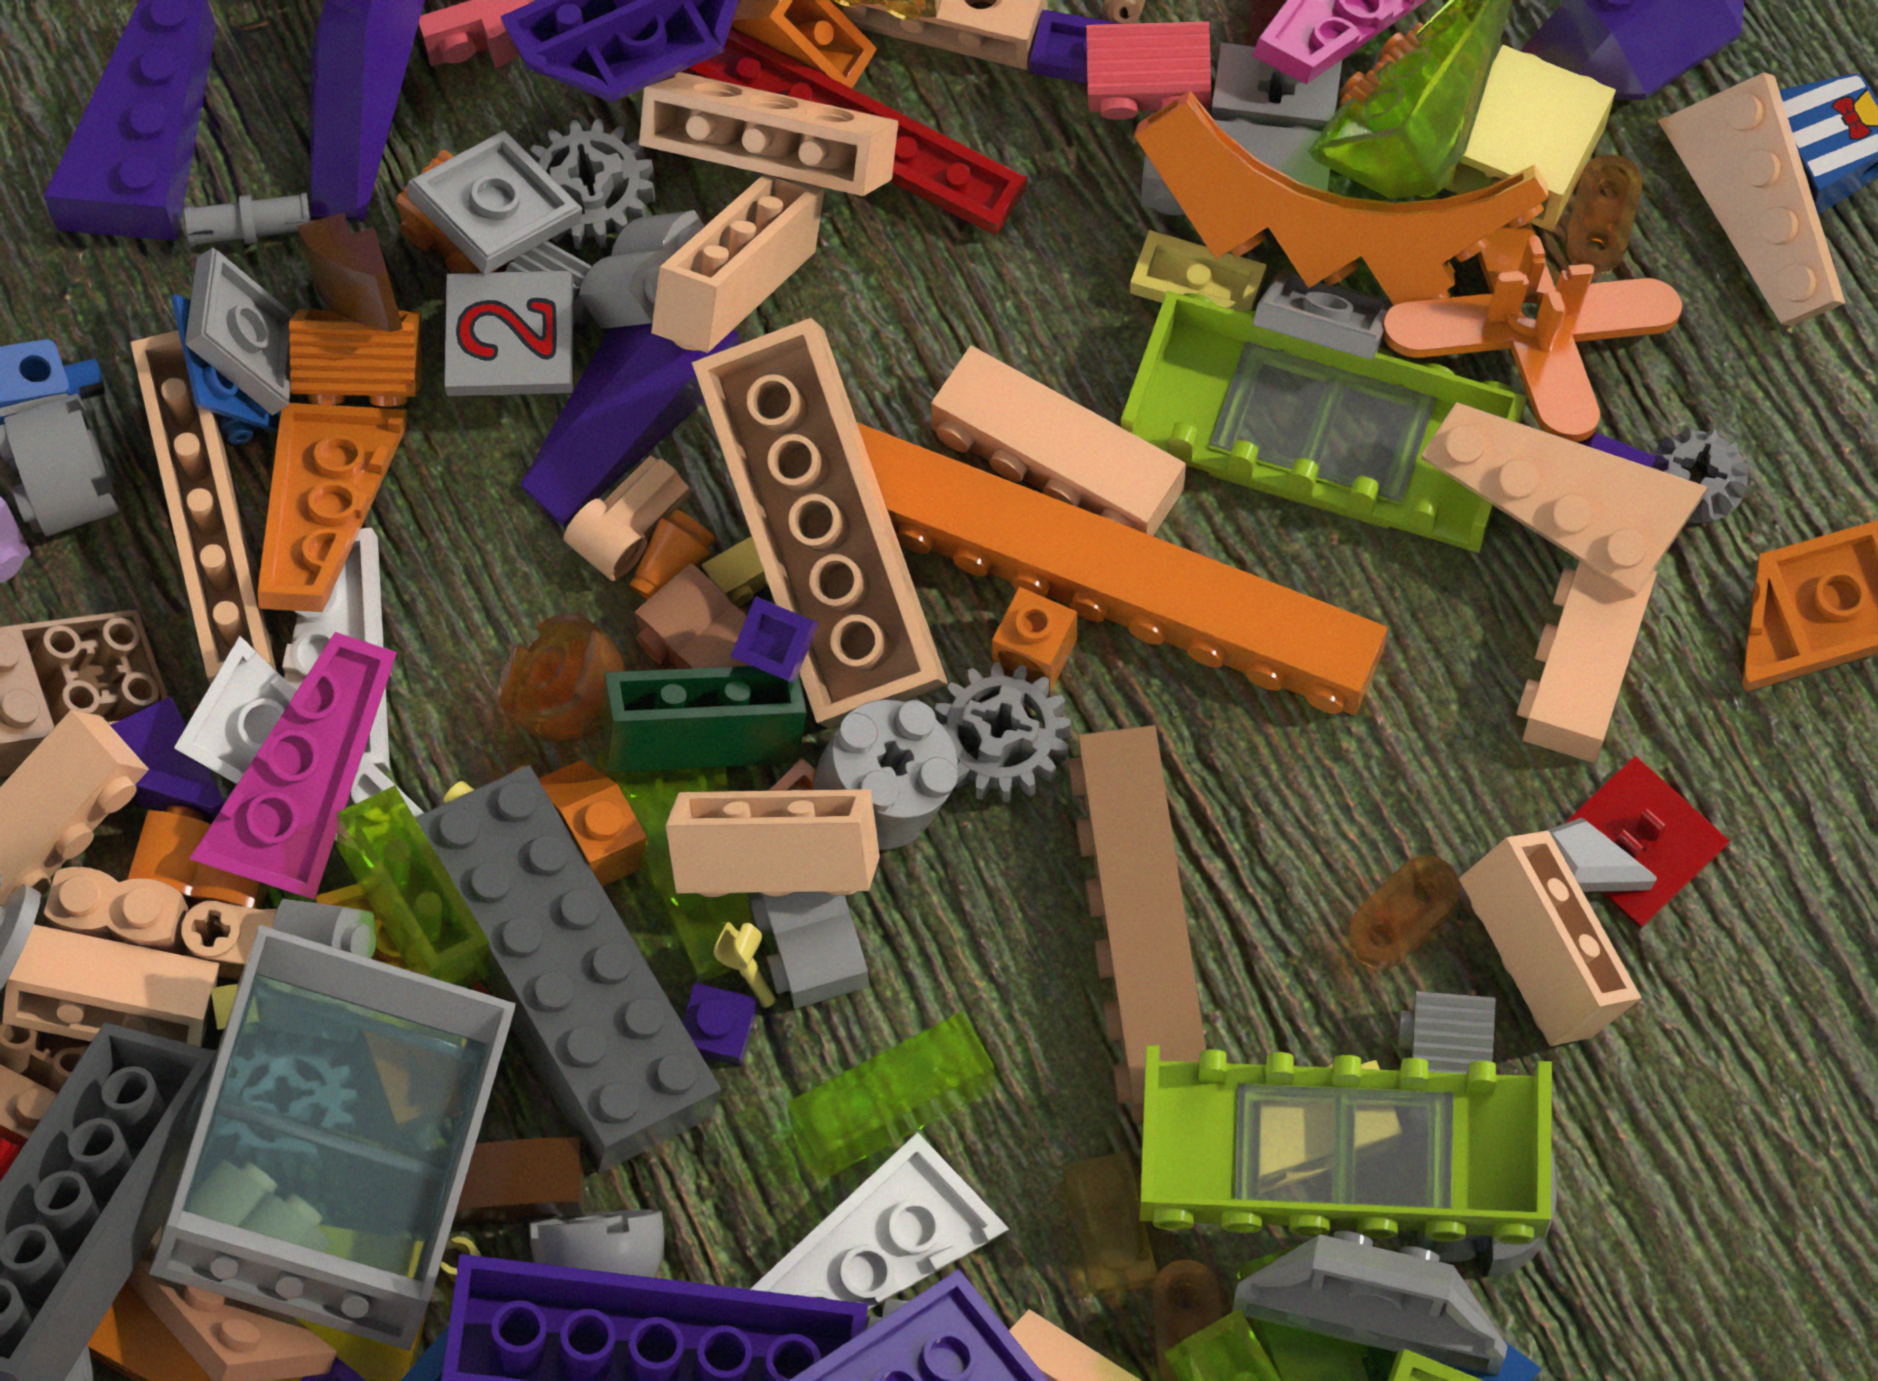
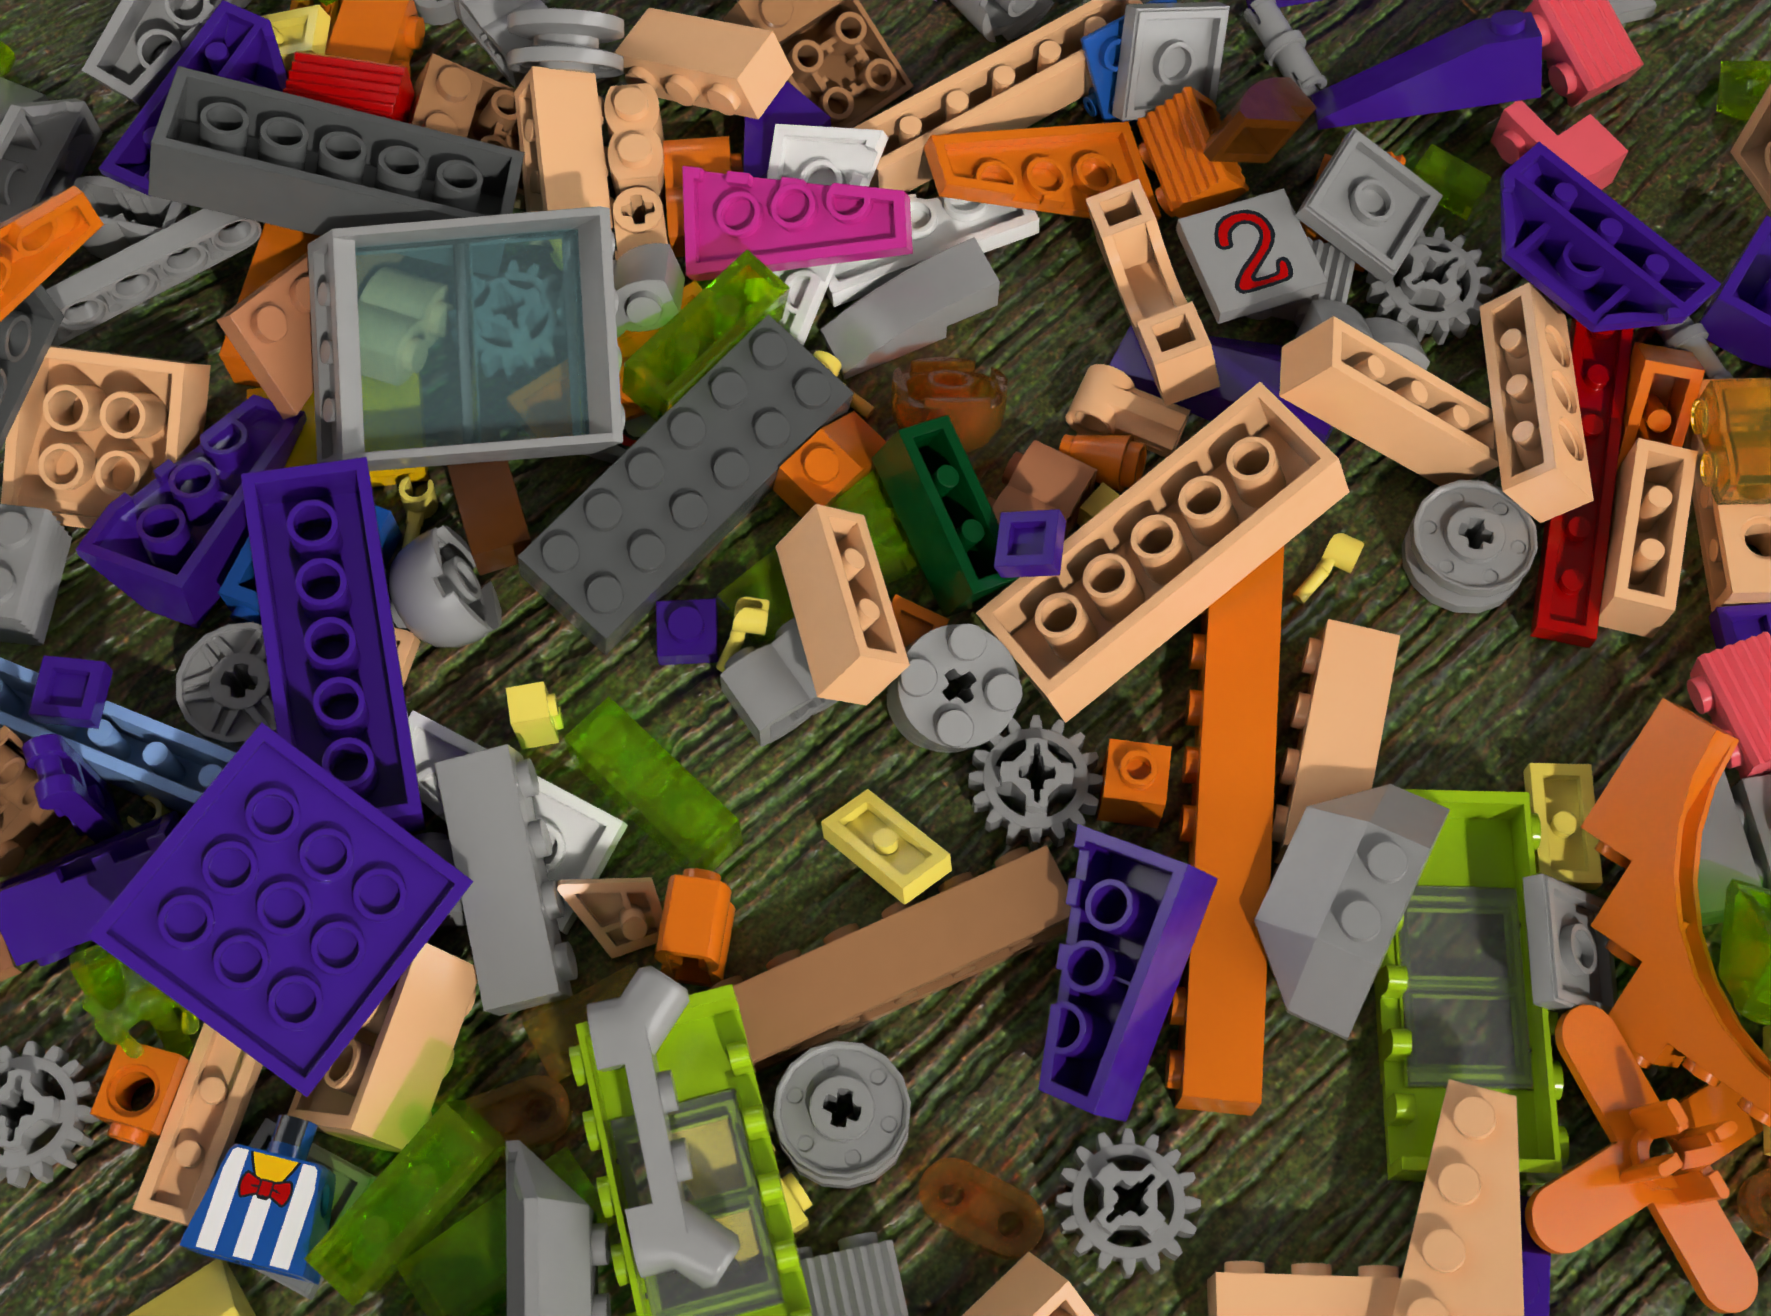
camera: 70 degrees right, 0 degrees up
none -> light grey brick [434,744,578,1016]
none -> light yellow piece [505,681,564,750]
none -> light nougat piece [557,877,663,959]
none -> light grey plate [587,966,740,1289]
none -> orange brick [654,868,735,987]
none -> light grey wheel [773,1041,911,1189]
none -> light grey slope [821,237,1000,380]
none -> light yellow plate [821,789,952,905]
none -> dark purple wedge [1038,824,1218,1122]
none -> light grey gear [1055,1128,1201,1279]
none -> light nougat arch [1086,179,1220,407]
none -> light grey wedge [1254,784,1450,1040]
none -> light yellow hand [1293,533,1364,604]
none -> light grey wheel [1402,480,1538,613]
none -> clear neon green piece [1413,144,1492,220]
none -> light nougat brick [1598,438,1698,638]

